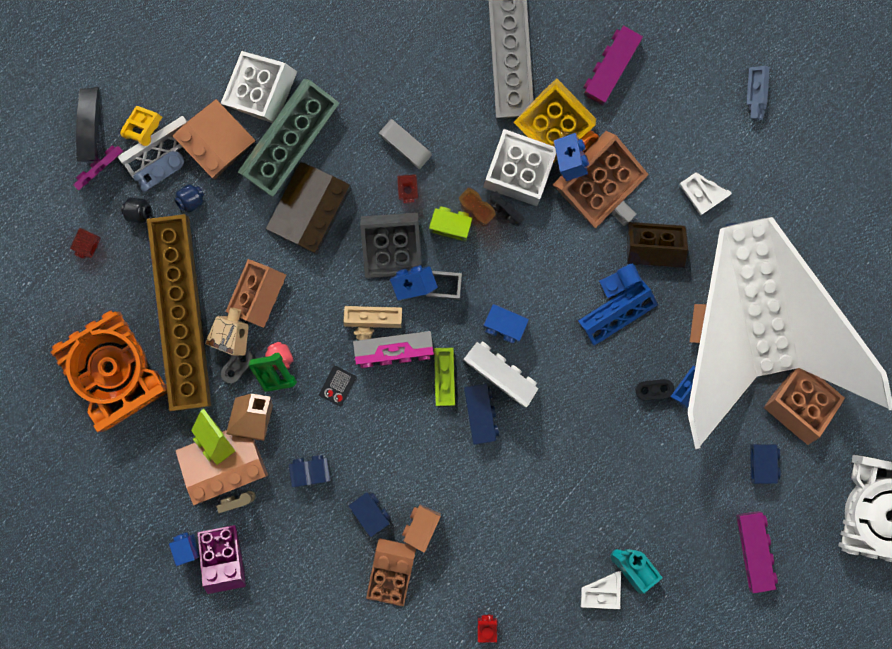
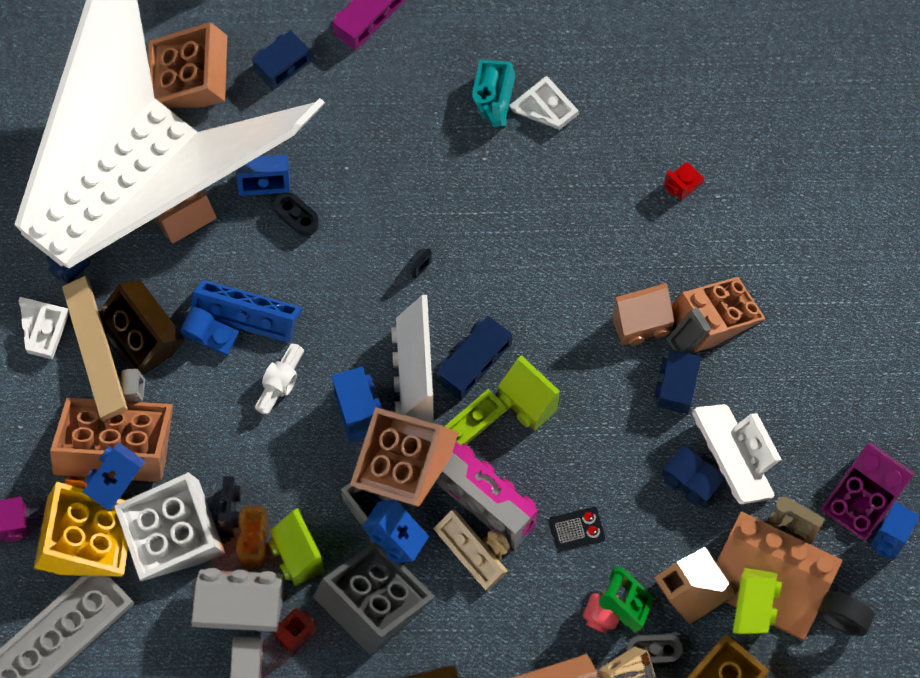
camera: 130 degrees left, 20 degrees down
none -> tan tile [62,276,128,421]
none -> light grey slope [192,568,283,632]
none -> white axle [255,344,304,415]
none -> nougat slope [350,407,458,507]
none -> black slope [411,248,432,279]
none -> lime slope [497,355,560,431]
none -> dark grey tile [667,308,712,354]
none -> white bracket [692,404,782,504]
none -> black tyre [817,592,874,636]

